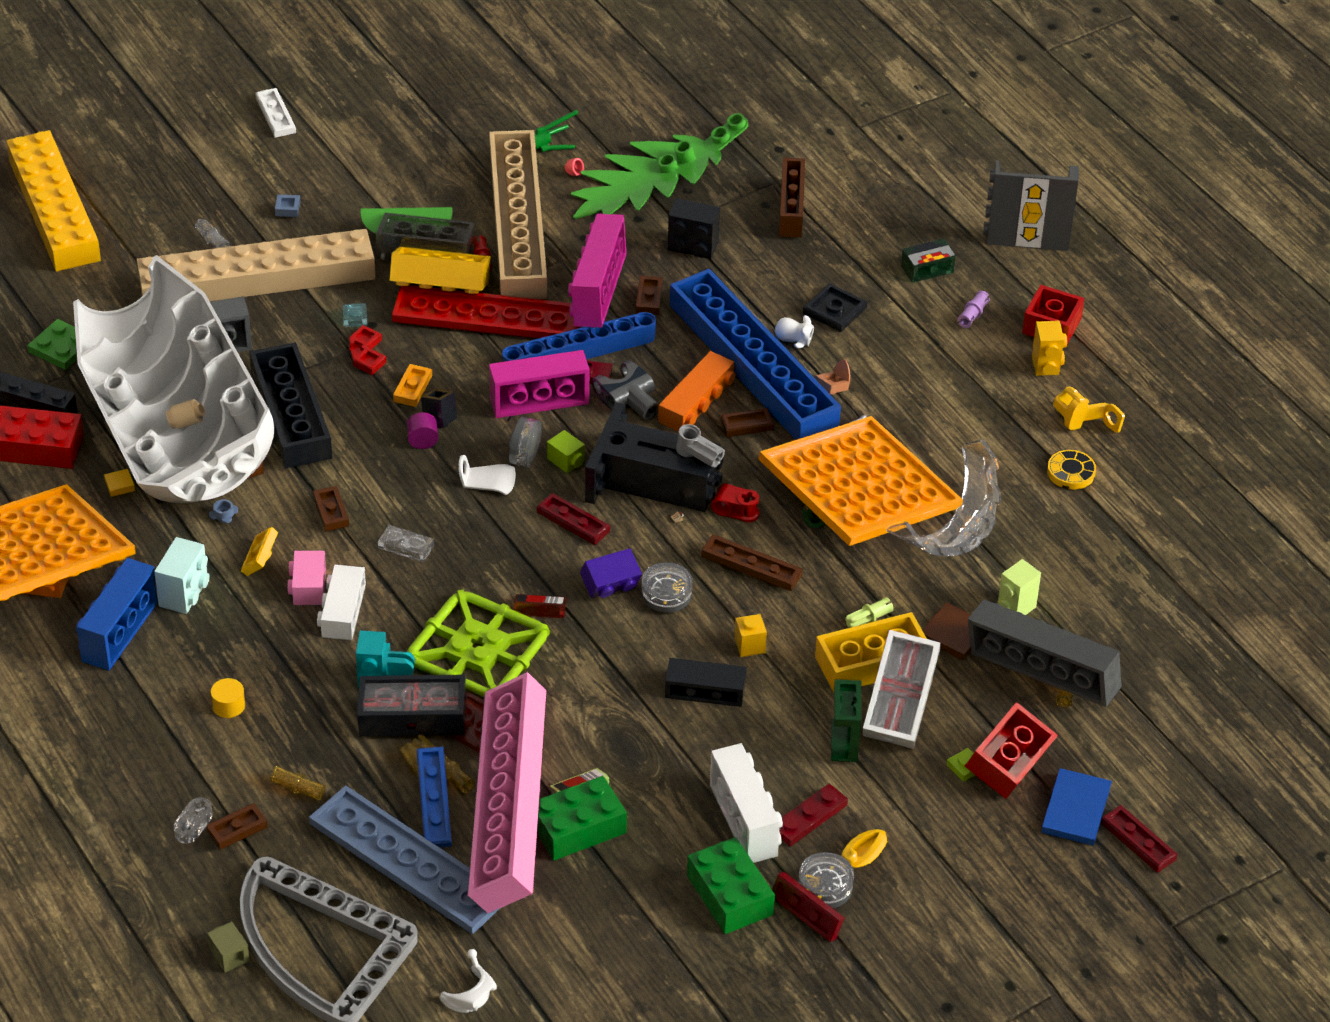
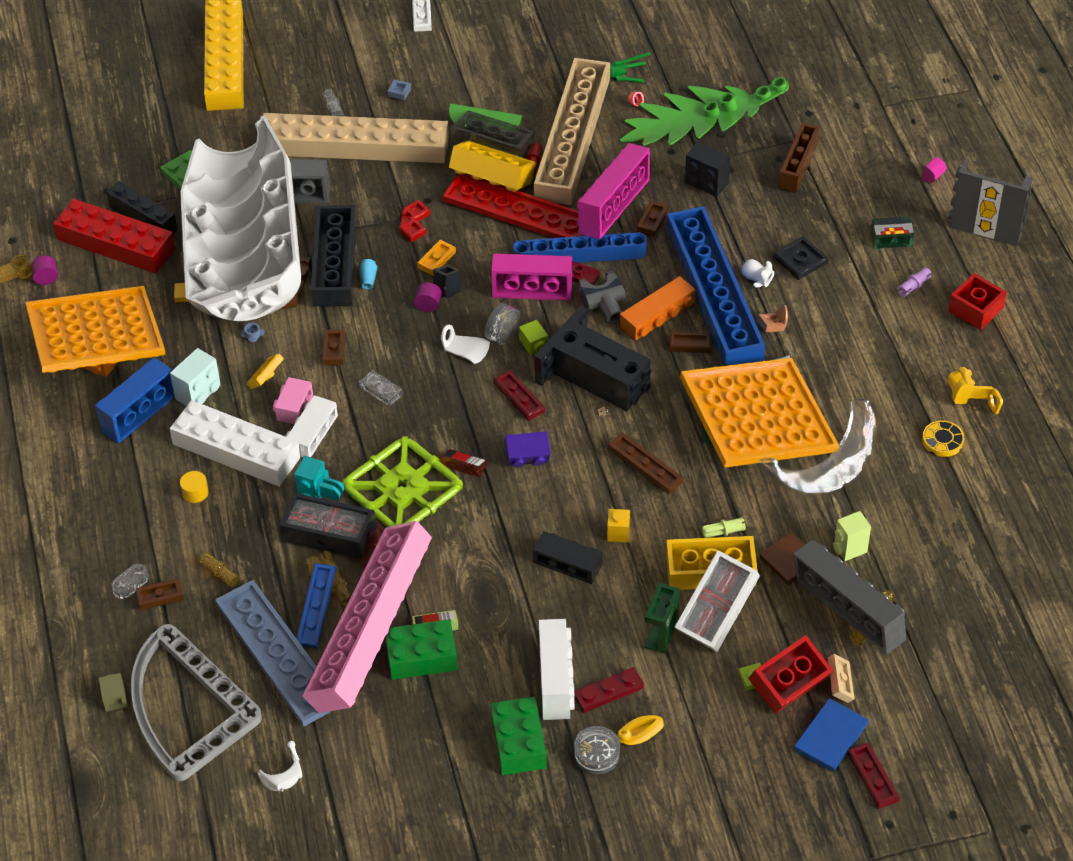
camera: 20 degrees right, 5 degrees up
tan brick [166,399,205,429] -> none
clear light blue plate [343,303,367,327] -> none
clear piece [642,562,693,613] -> none
light grey piece [676,424,725,468] -> none
red piece [710,483,760,522] -> none
dark red tile [772,872,845,942] -> none
yellow brick [1032,321,1067,376] -> none
none -> white brick [170,400,300,487]
none -> medium azure cone [358,259,378,289]
none -> tan plate [828,654,855,703]
none -> dark pink brick [922,157,946,183]

